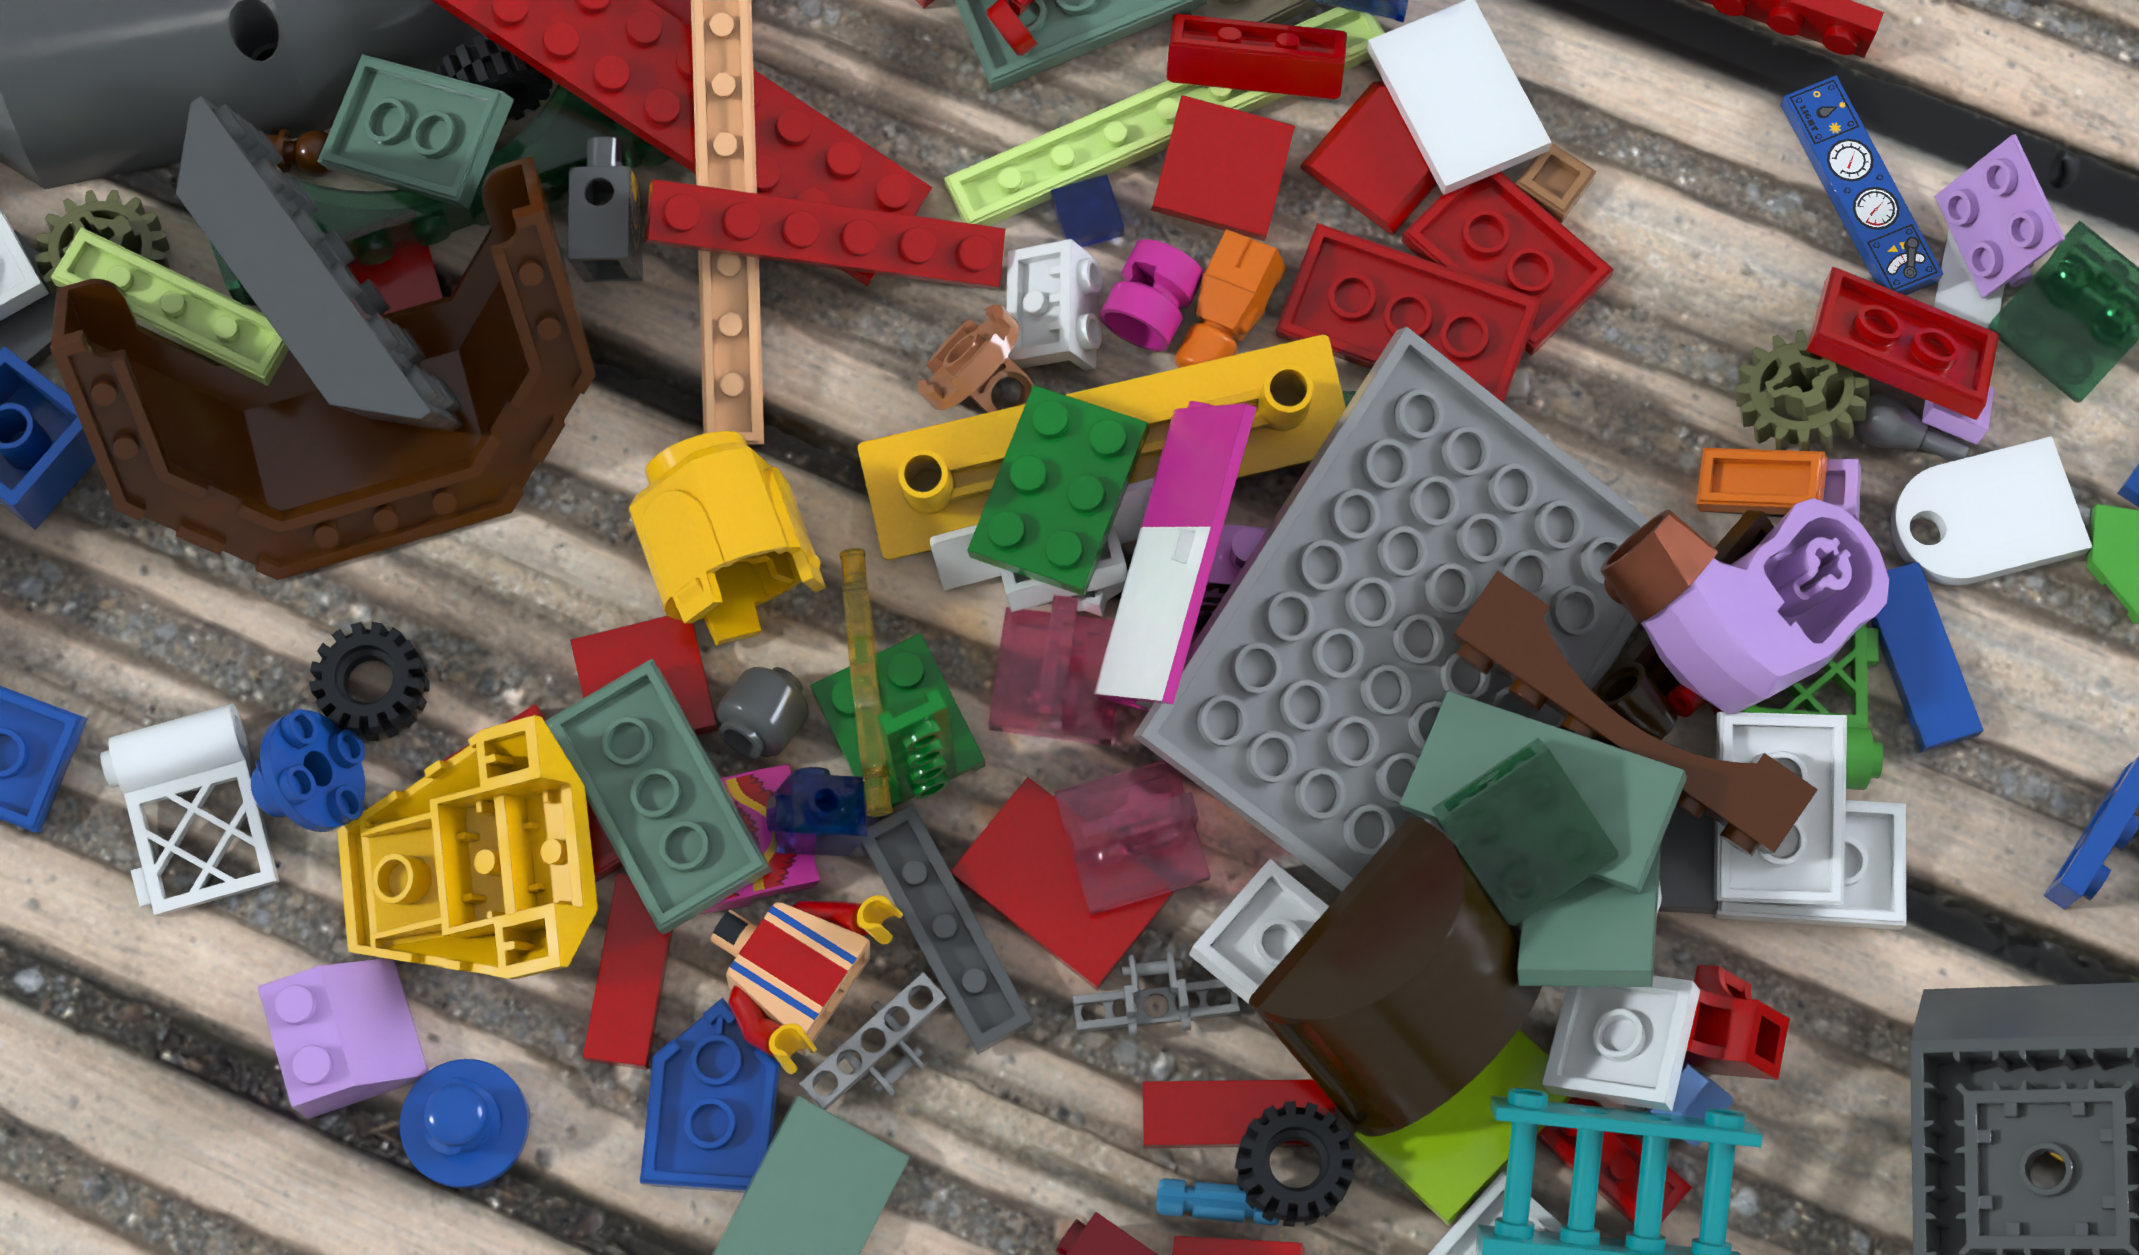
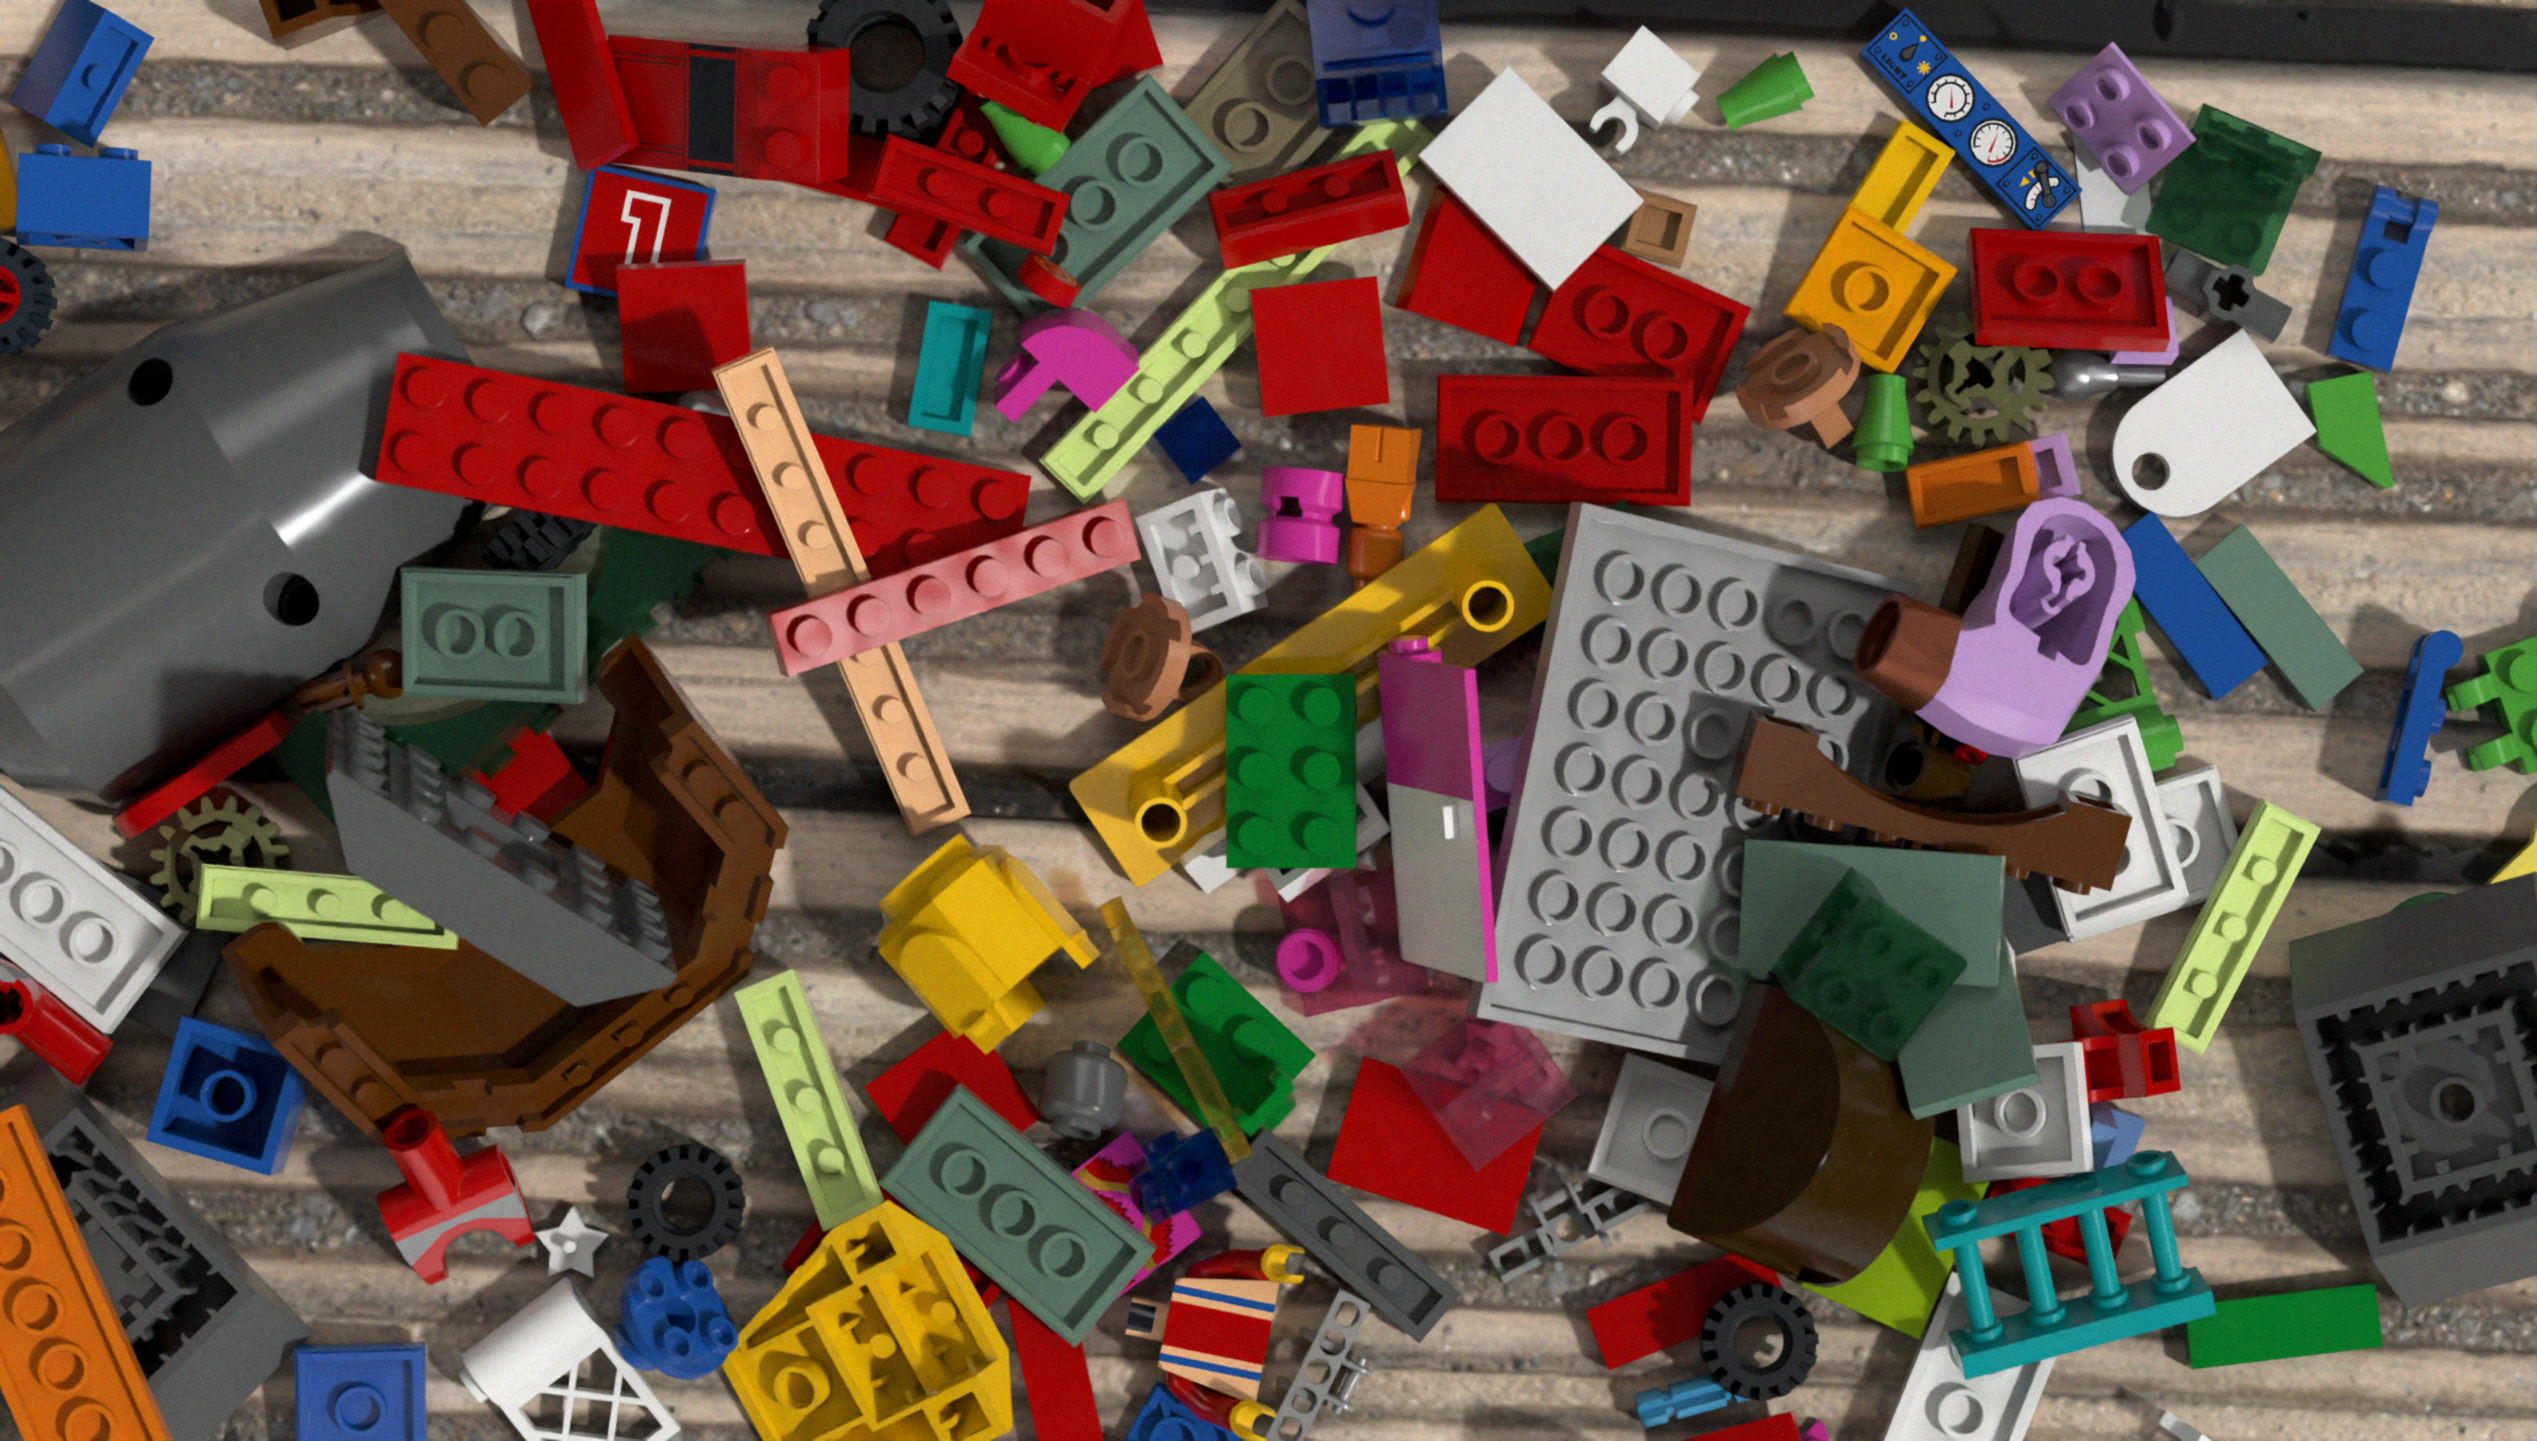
camera: 25 degrees left, 15 degrees up
dark grey torso [568,137,643,282] -> none
none -> red tile [111,705,293,840]
none -> red connector [377,1108,536,1285]
none -> white piece [535,1206,611,1278]
none -> yellowish green plate [734,969,884,1232]
none -> teal tile [907,300,994,438]
none -> dark pink brick [994,308,1140,423]
none -> dark pink tile [1274,927,1342,993]
none -> white brick [1588,25,1701,155]
none -> bright green cone [1715,51,1815,131]
none -> nougat tile [1735,323,1861,449]
none -> light orange tile [1782,202,1958,375]
none -> yellow tile [1833,118,1956,234]
none -> bright green cone [1851,374,1914,472]
none -> yellowish green tile [2142,797,2321,1055]
none -> dark grey axle [2163,248,2292,344]
none -> sand green tile [2193,523,2364,712]

